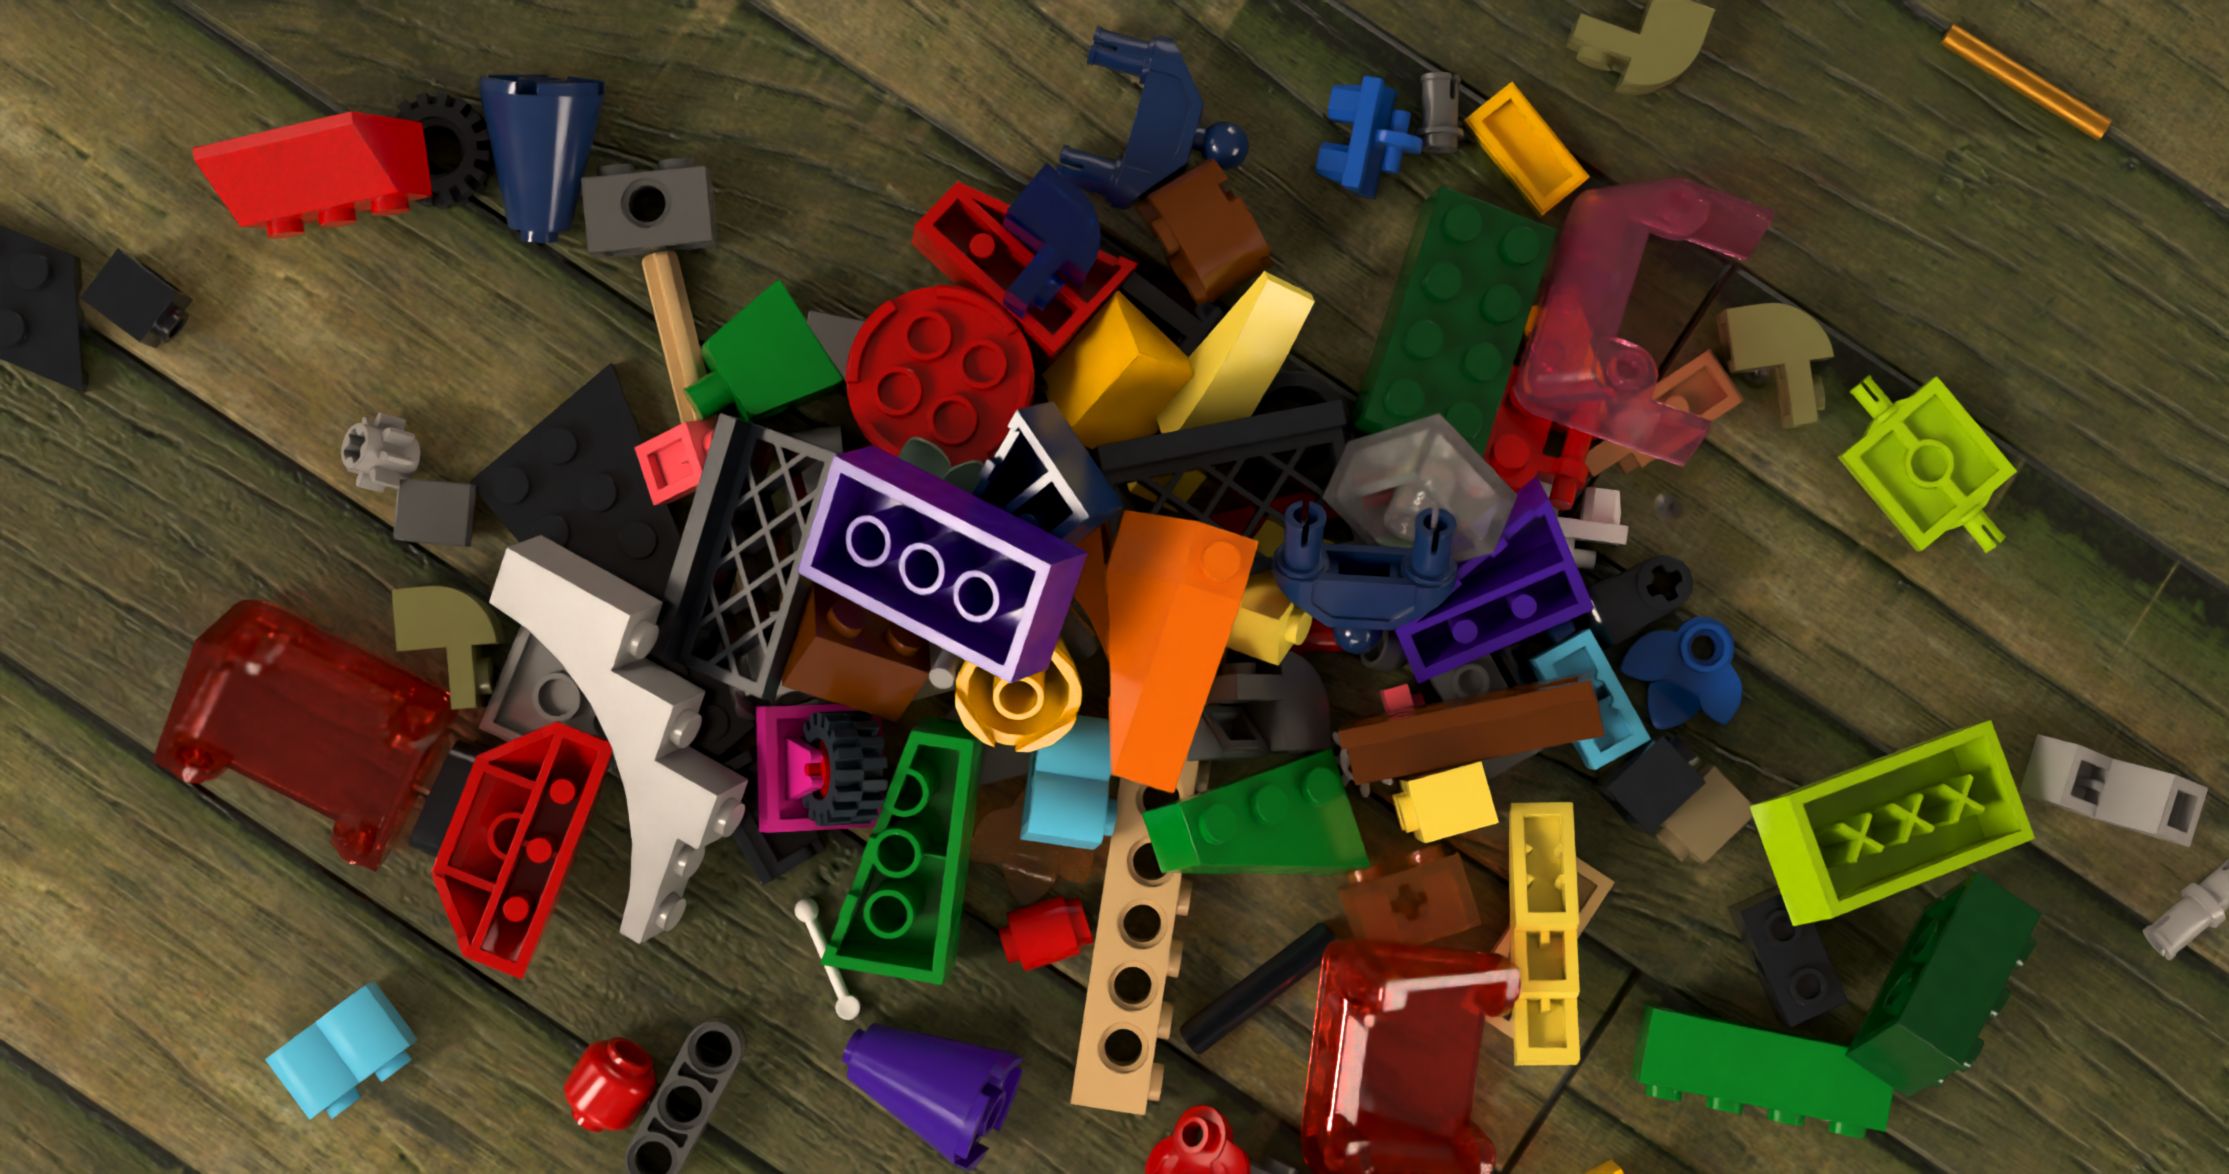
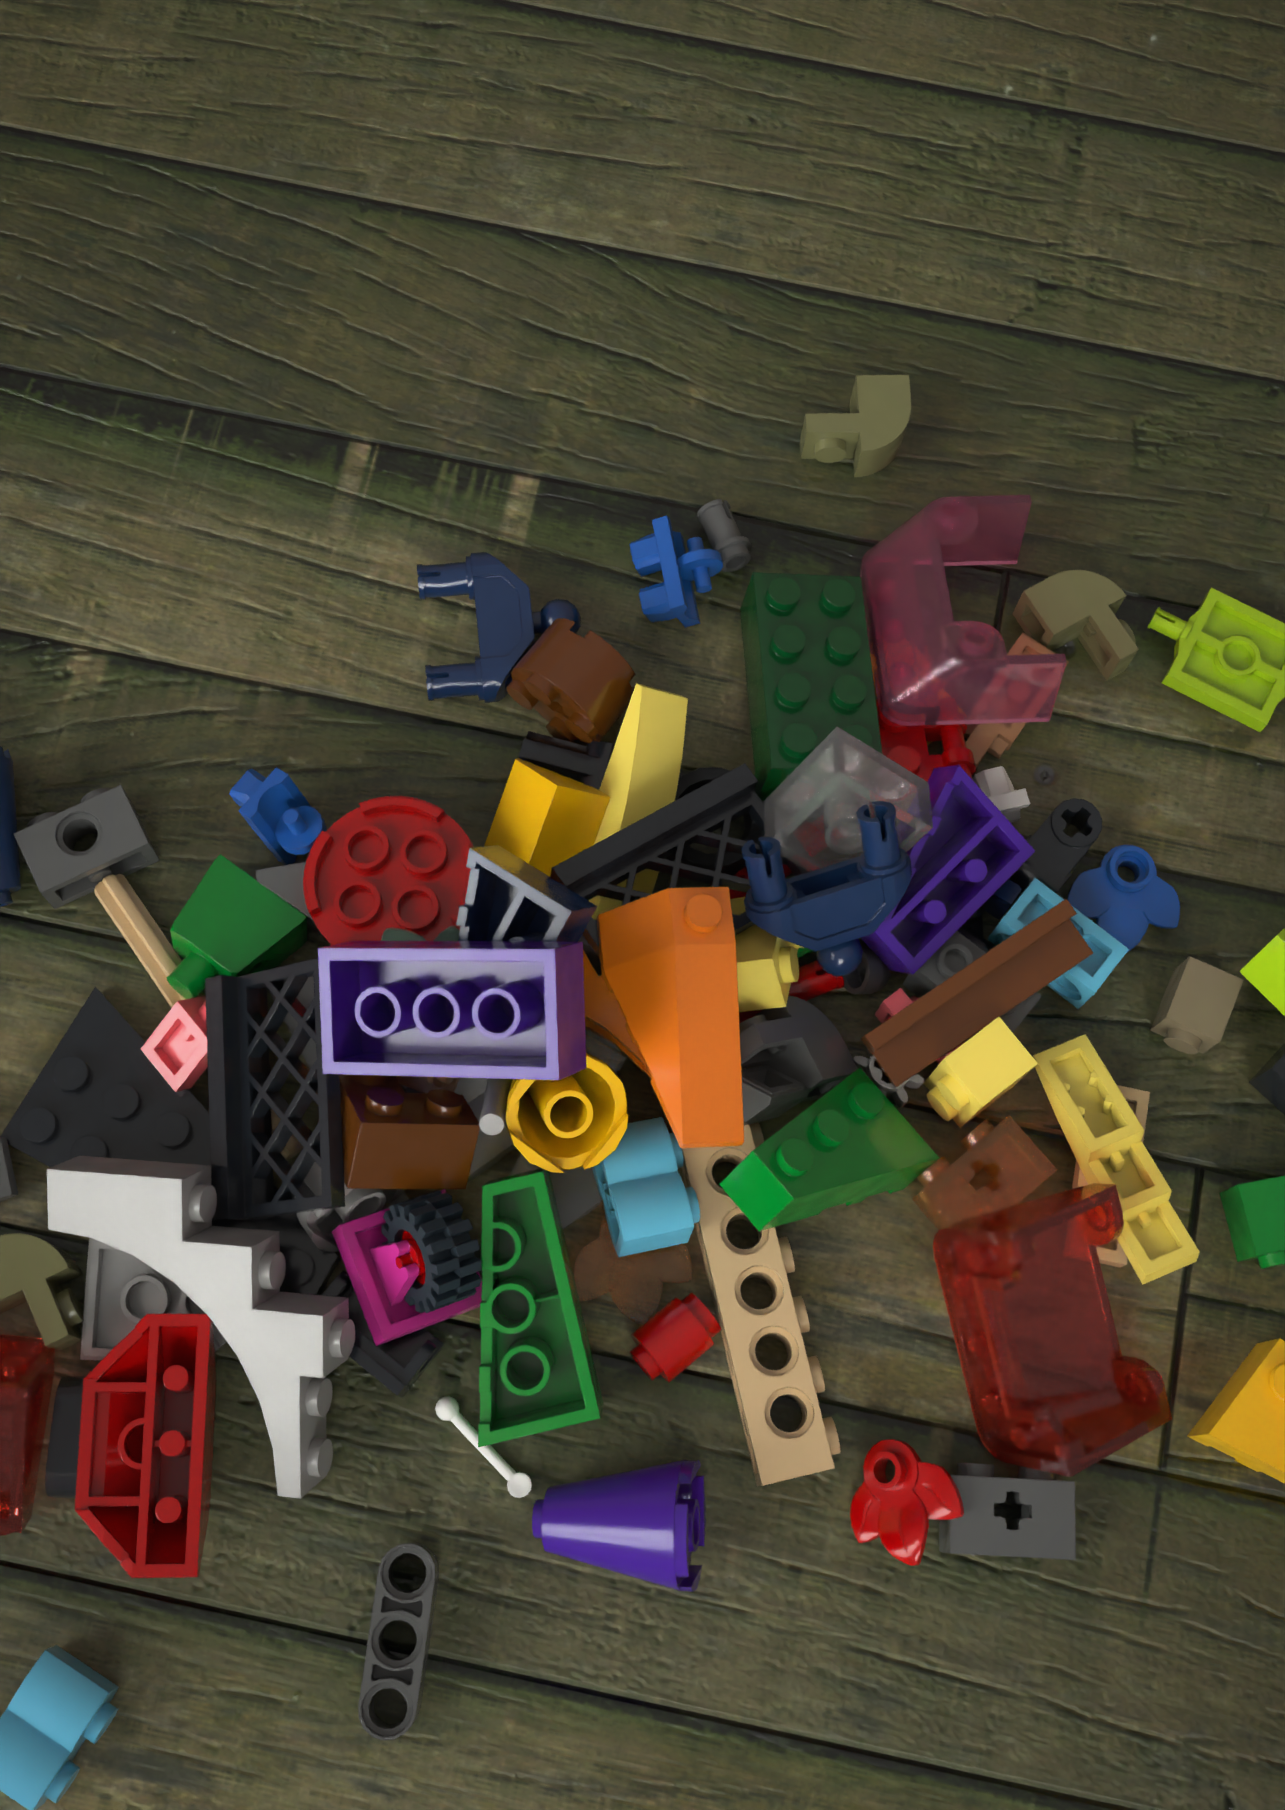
camera: 30 degrees left, 15 degrees down
red head [563,1037,657,1133] -> none
red wedge [911,181,1138,368] -> none
clear blue brick [1002,163,1101,320] -> none
black axle [1180,922,1341,1054] -> none
yellow tile [1463,82,1590,218] -> none
black brick [1591,734,1706,834] -> none
pearl gold bar [1940,23,2112,141] -> none
none -> blue hips [229,767,327,865]

